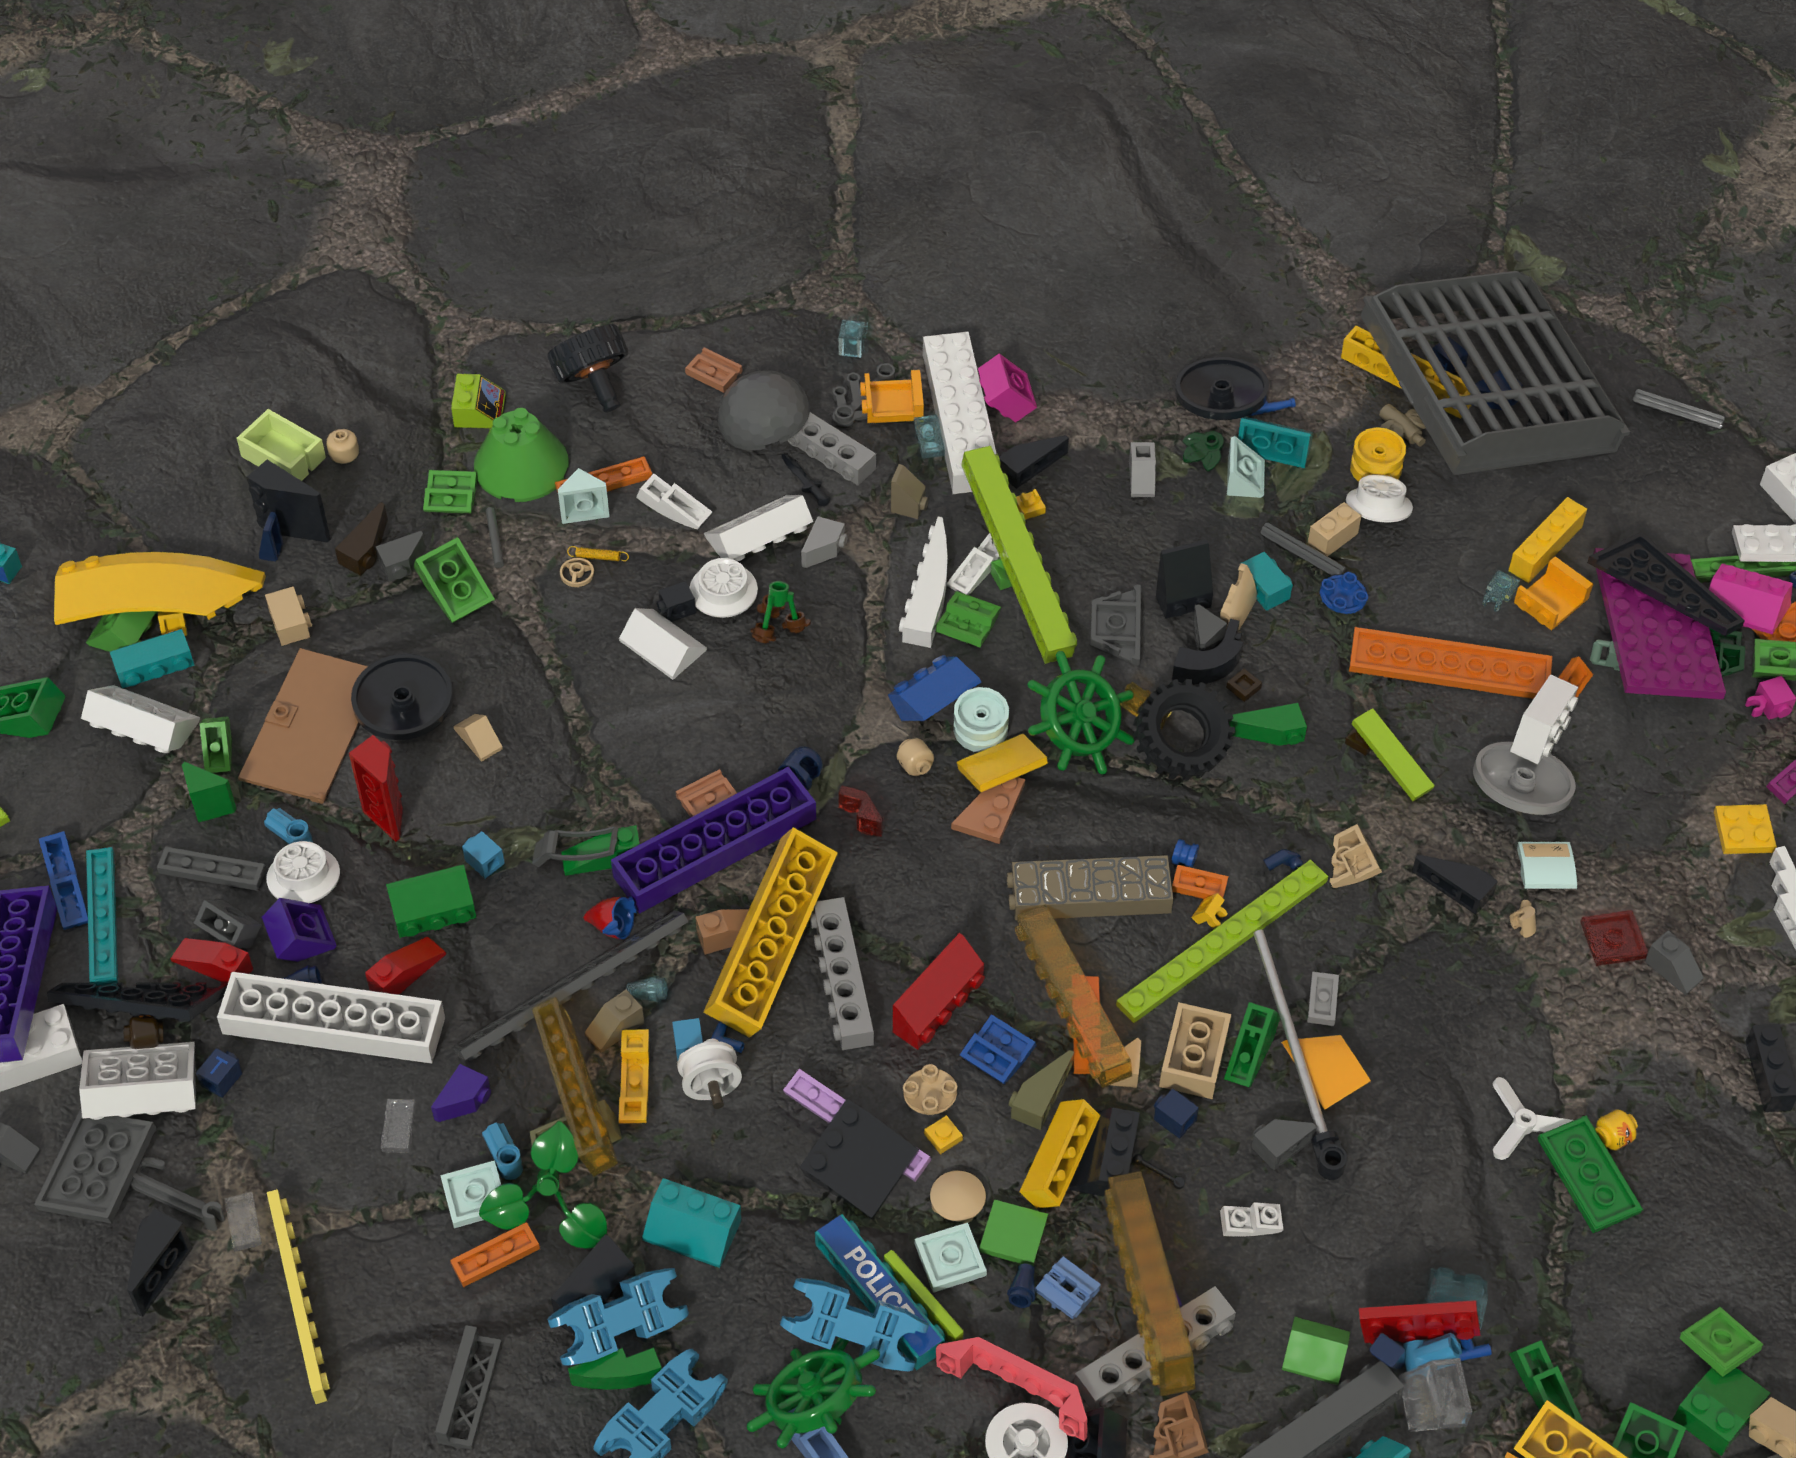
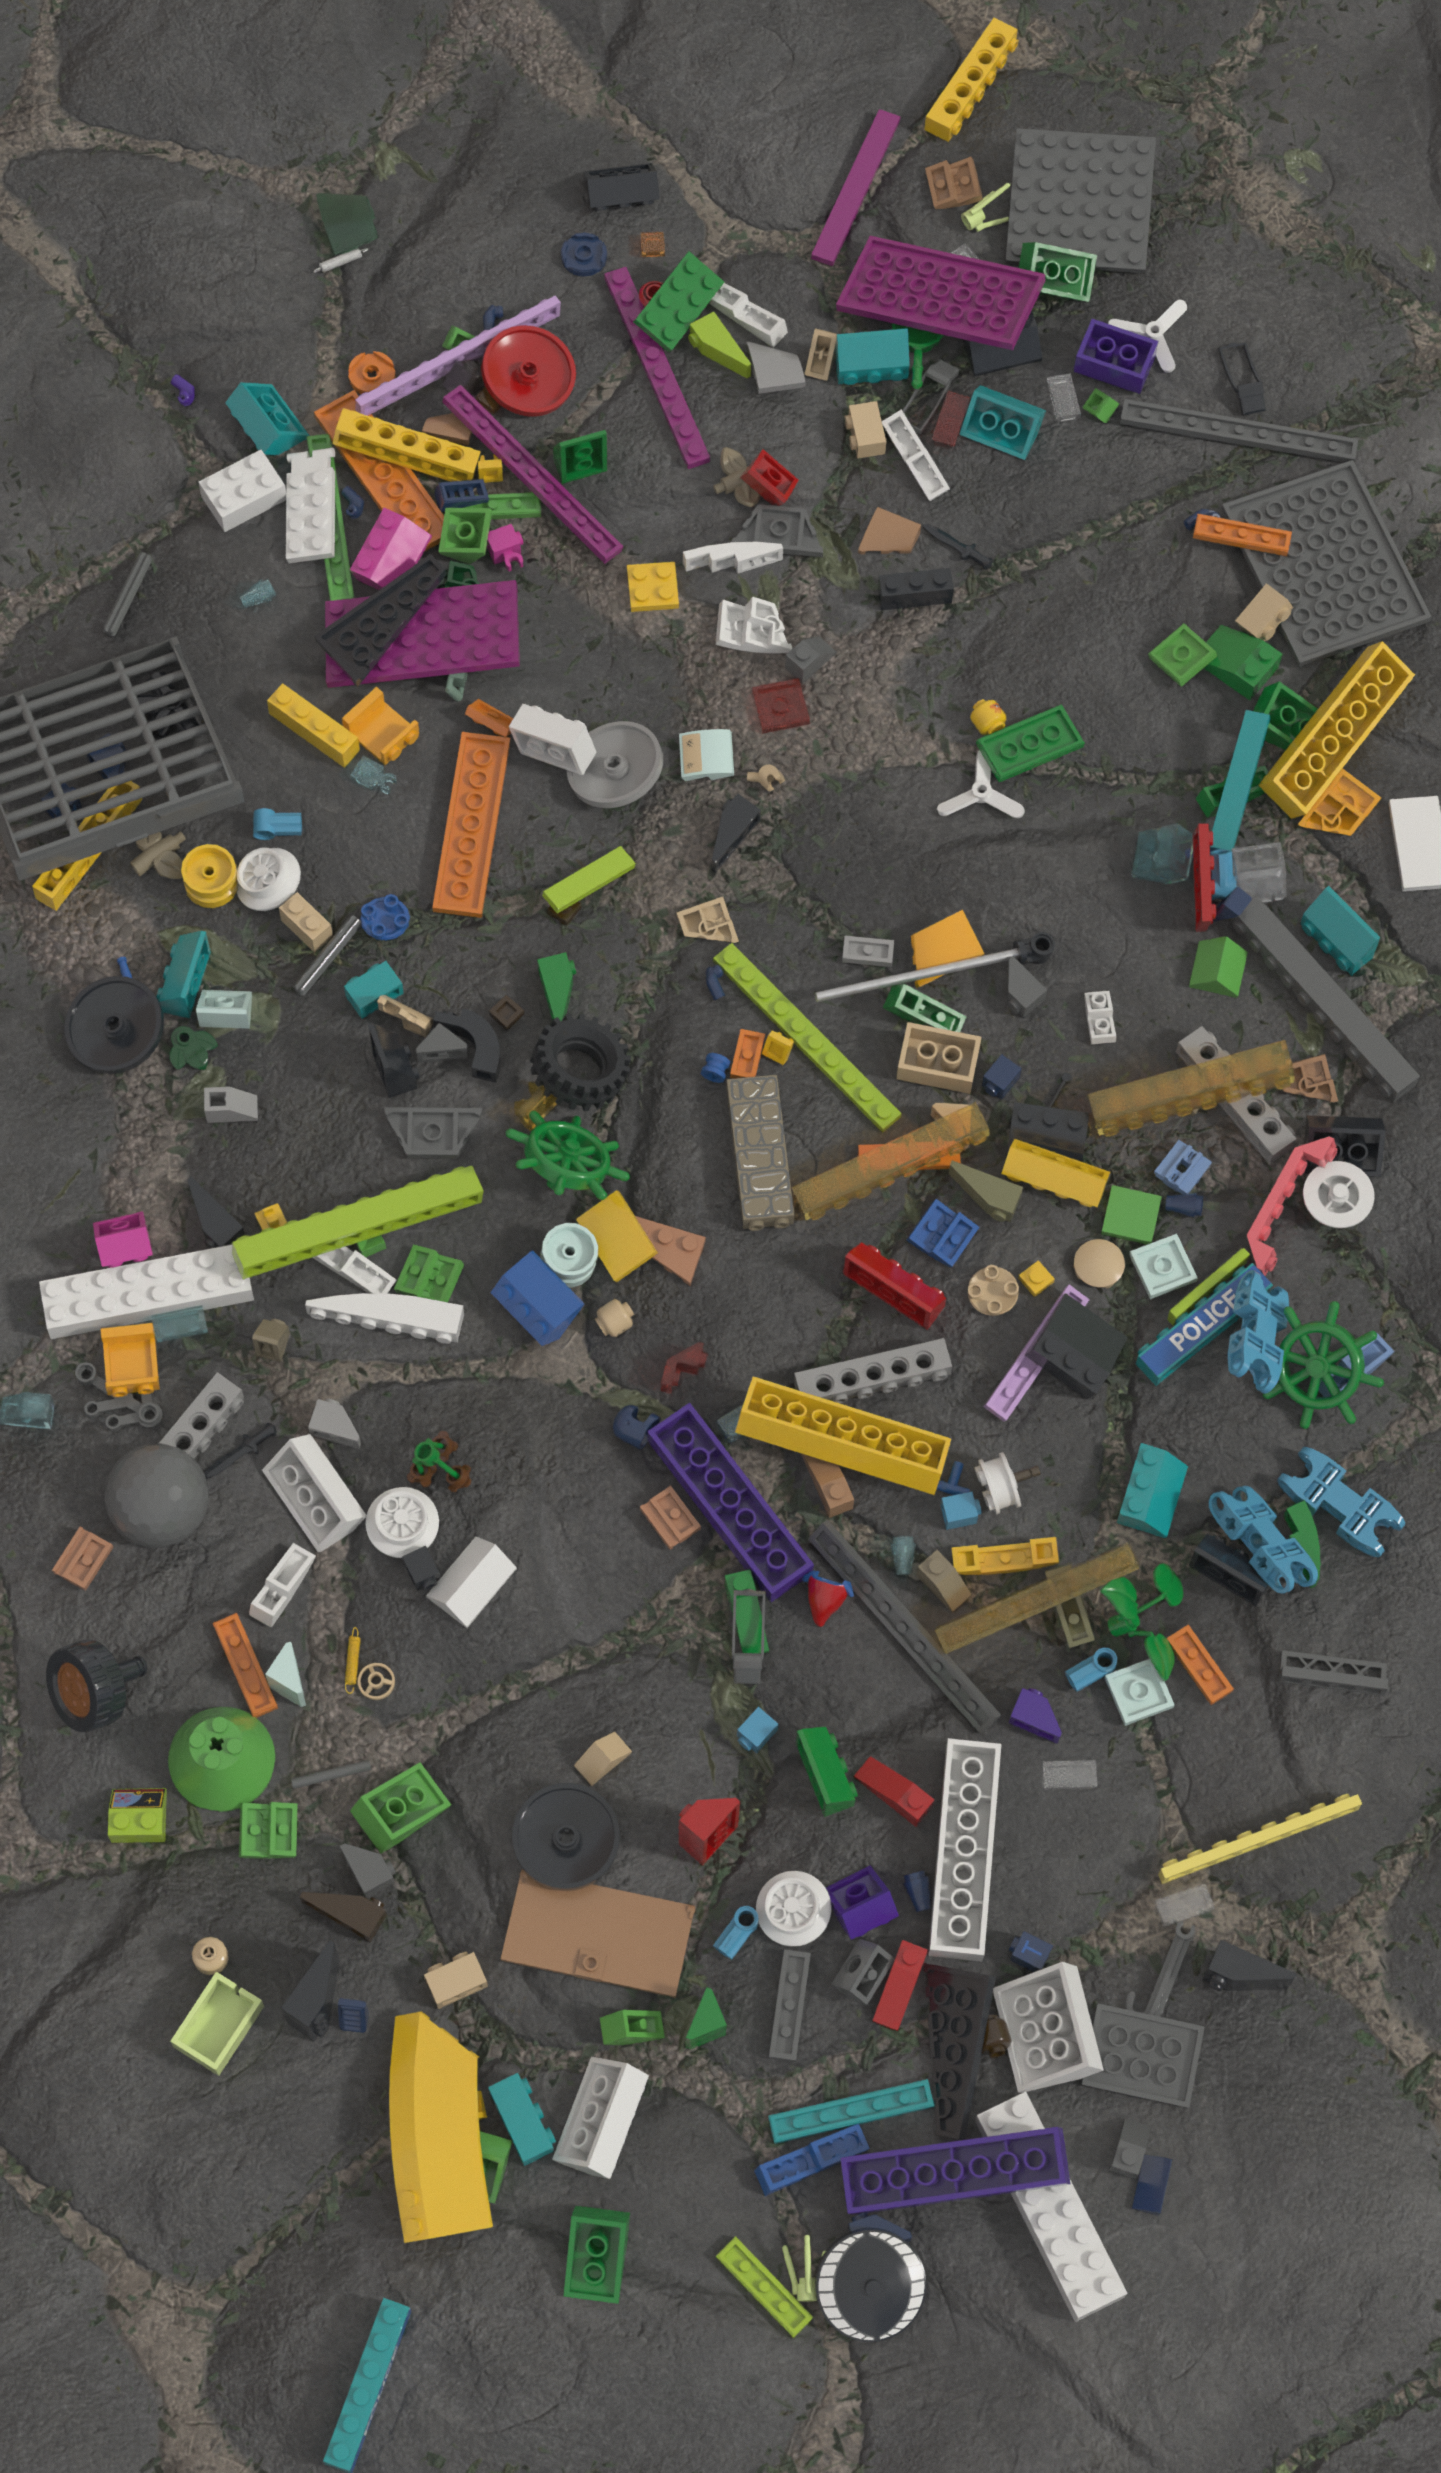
camera: 95 degrees left, 15 degrees up
none -> clear light blue cone [239,578,277,608]
none -> dark azure piece [253,808,302,840]
none -> white slope [716,597,792,653]
none -> teal tile [1210,710,1270,854]

